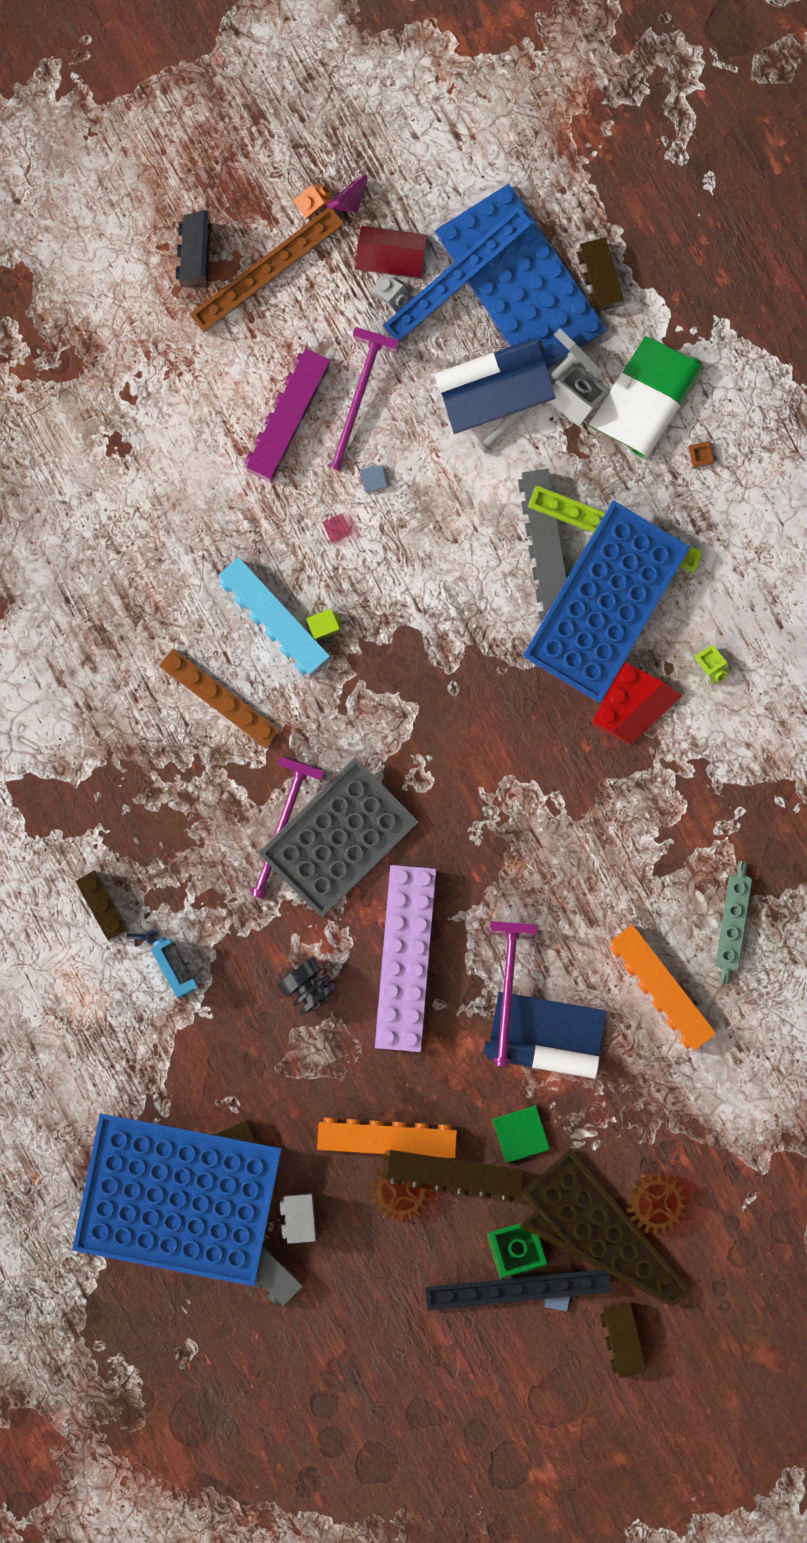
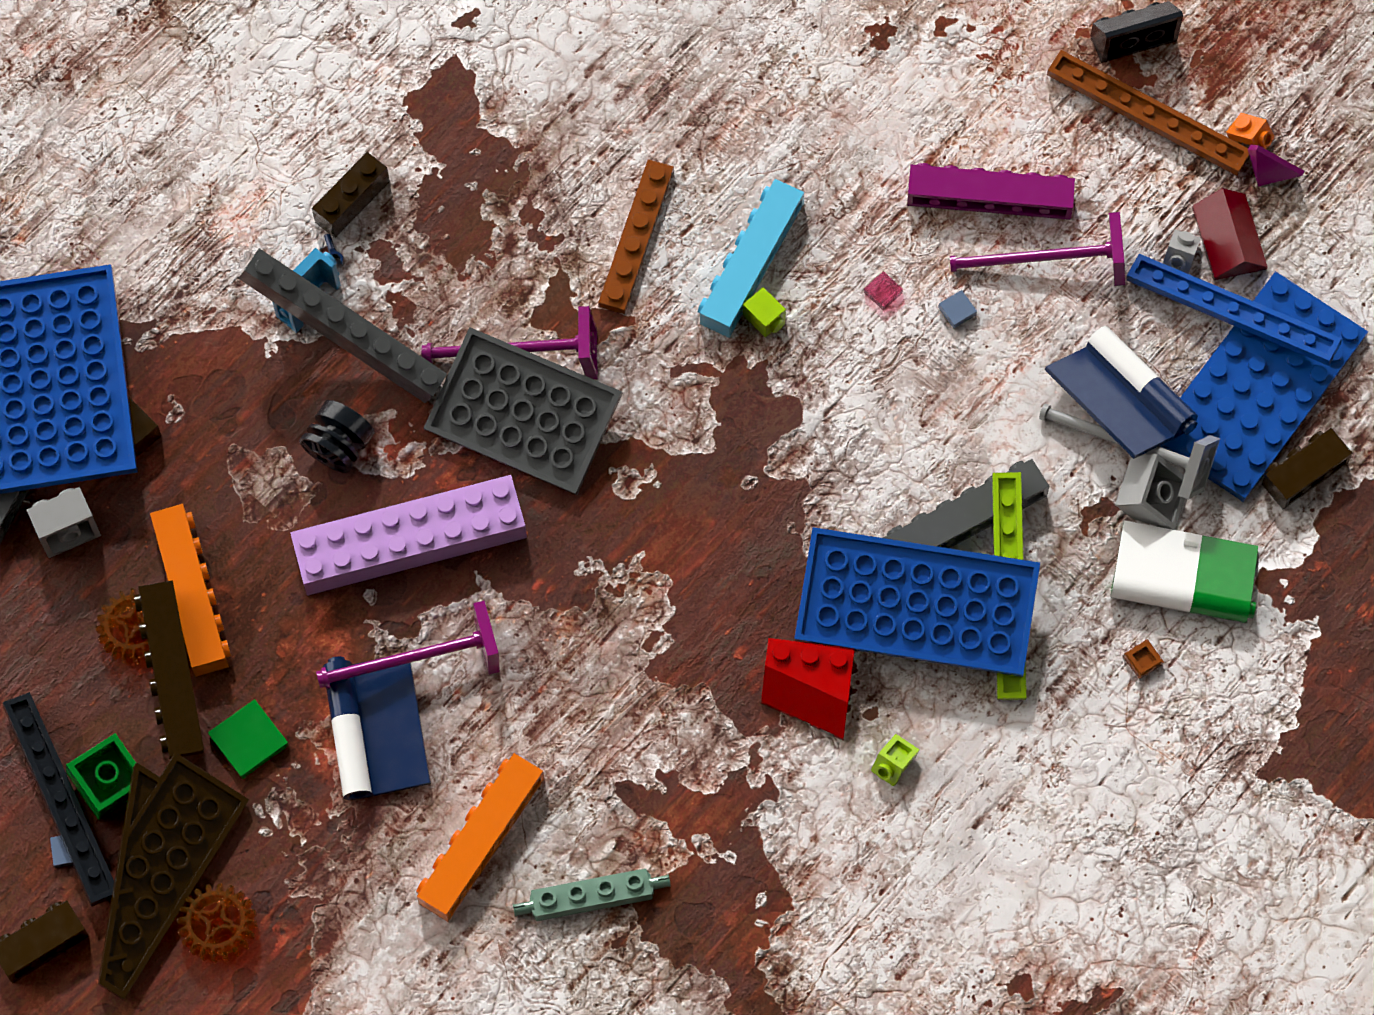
camera: 70 degrees right, 15 degrees down
none -> dark grey brick [238,248,447,403]

